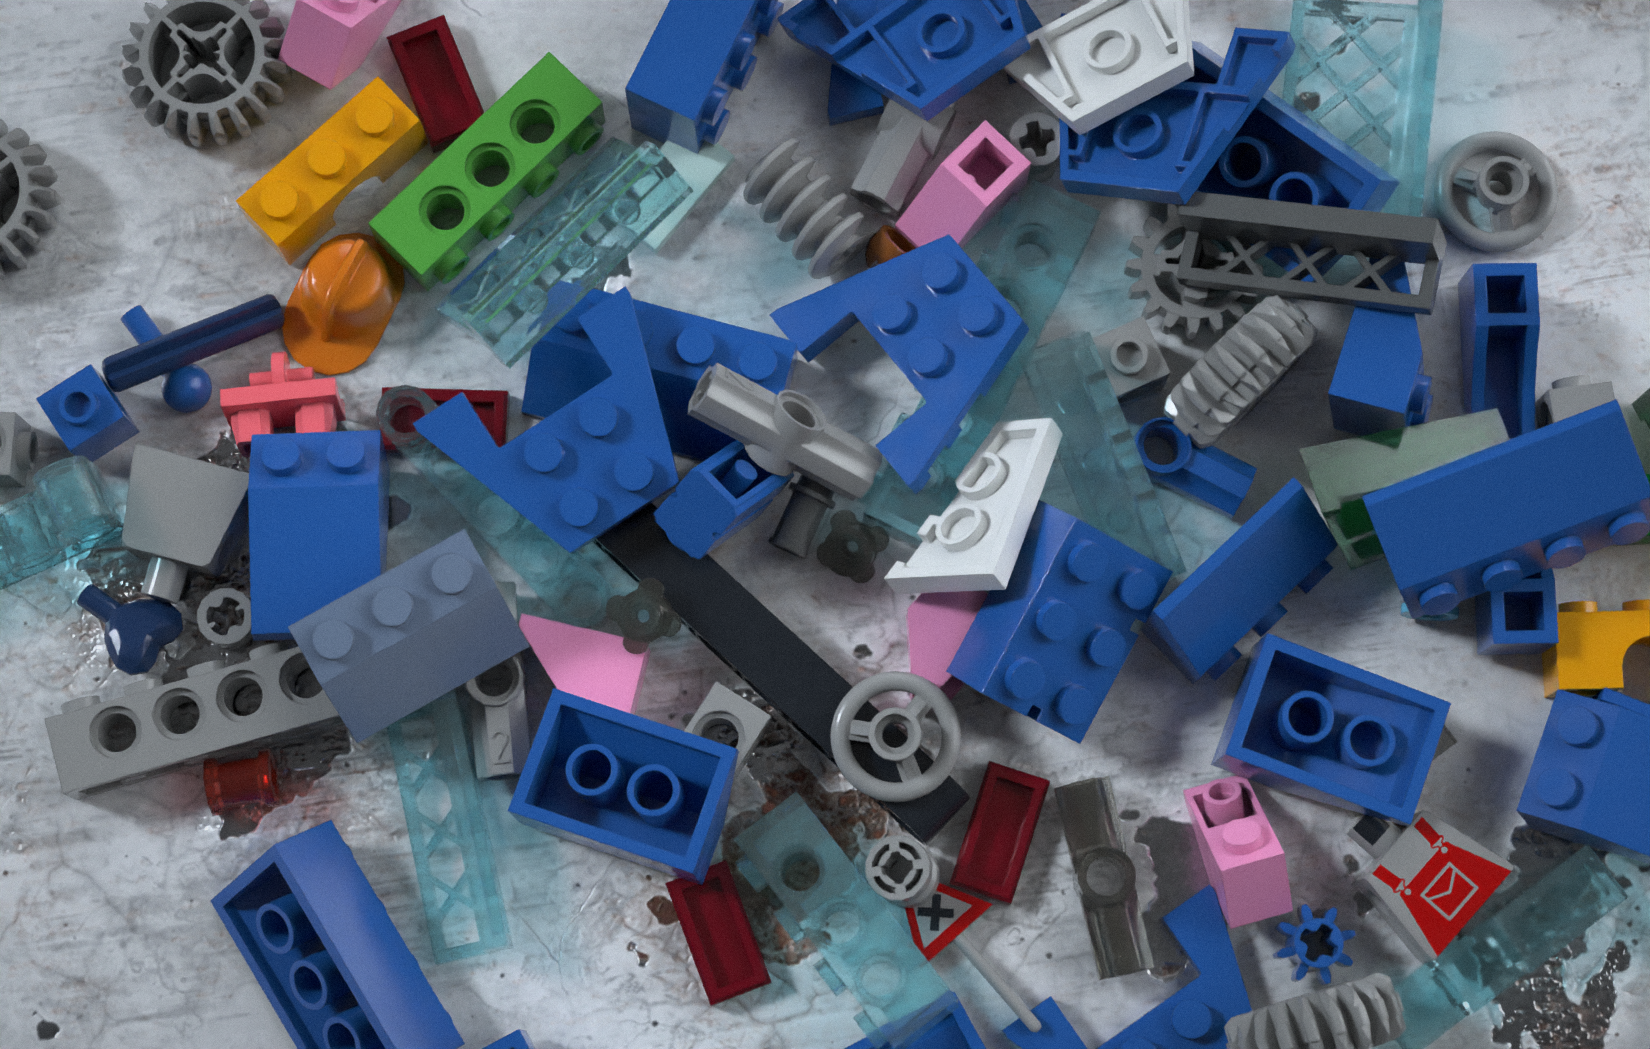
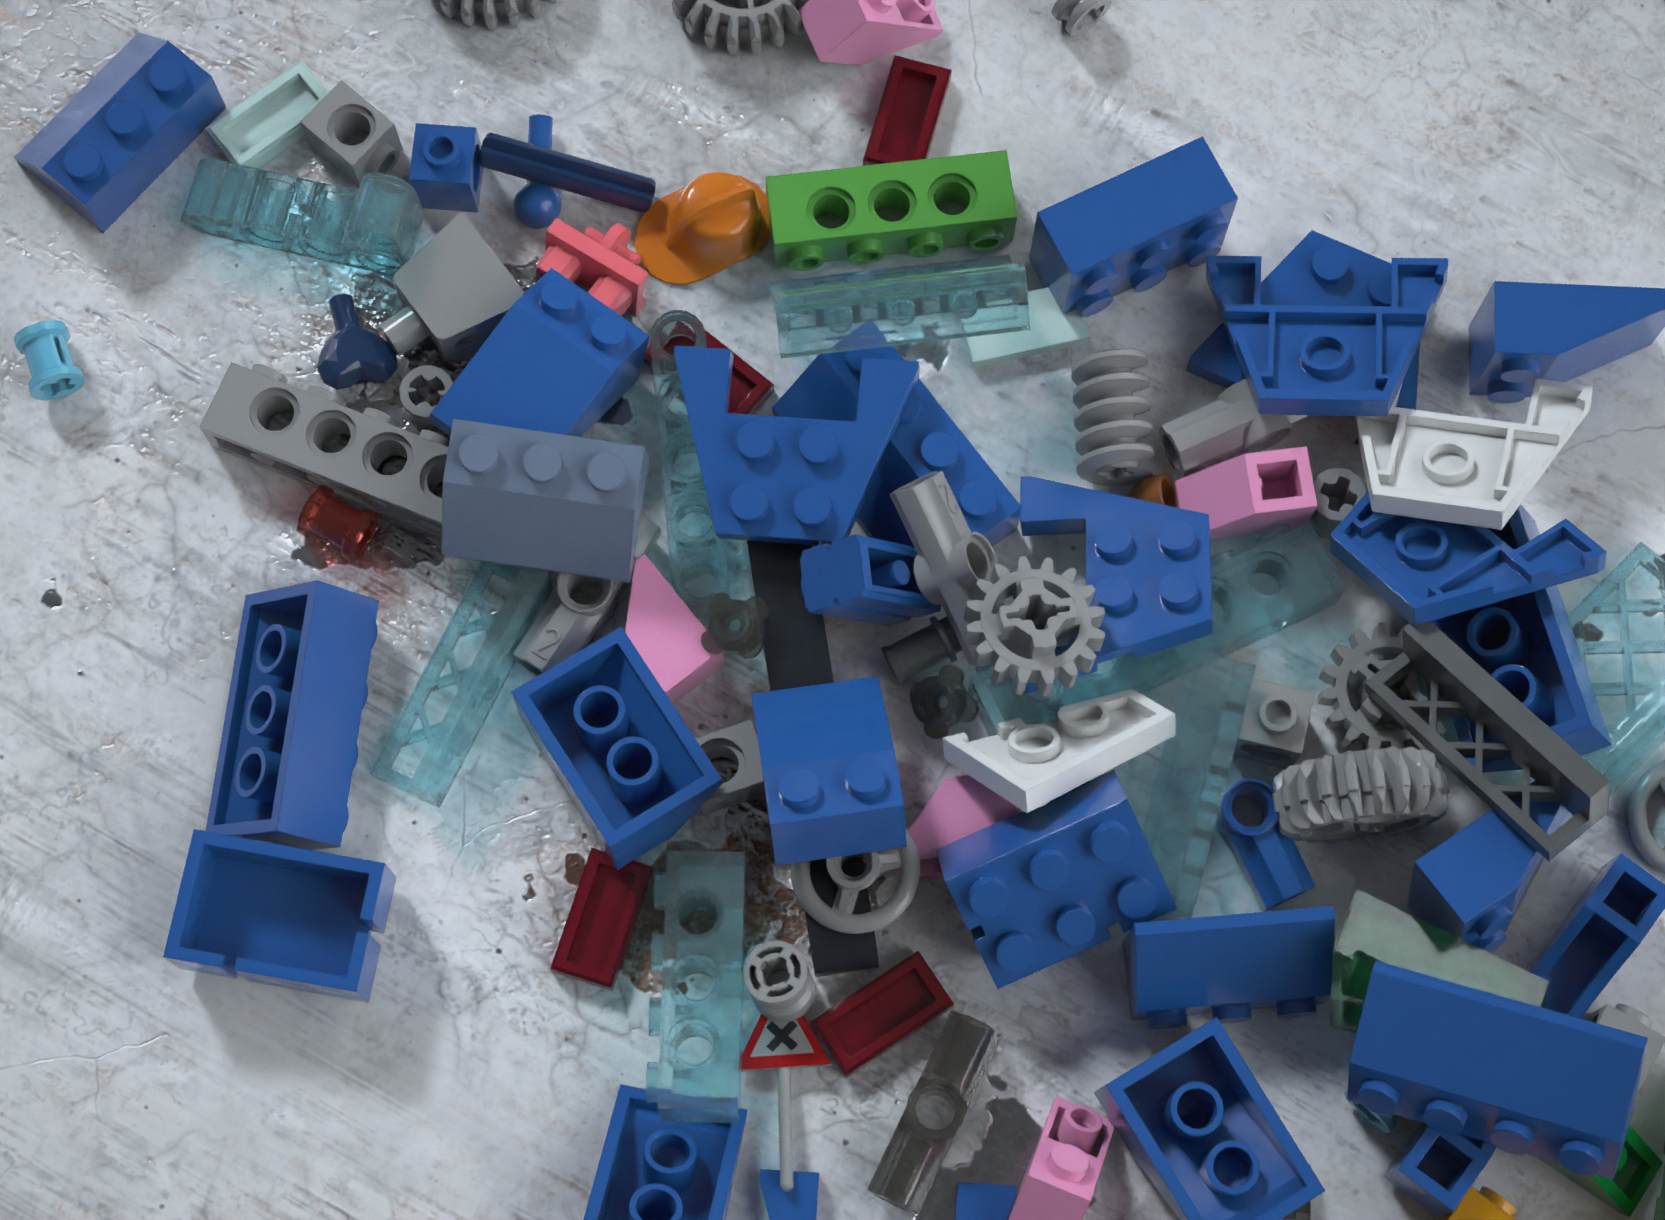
camera: 40 degrees right, 5 degrees down
light orange arch [236,76,429,265] -> none
none -> blue slope [751,676,907,866]
none -> light grey gear [963,556,1105,696]

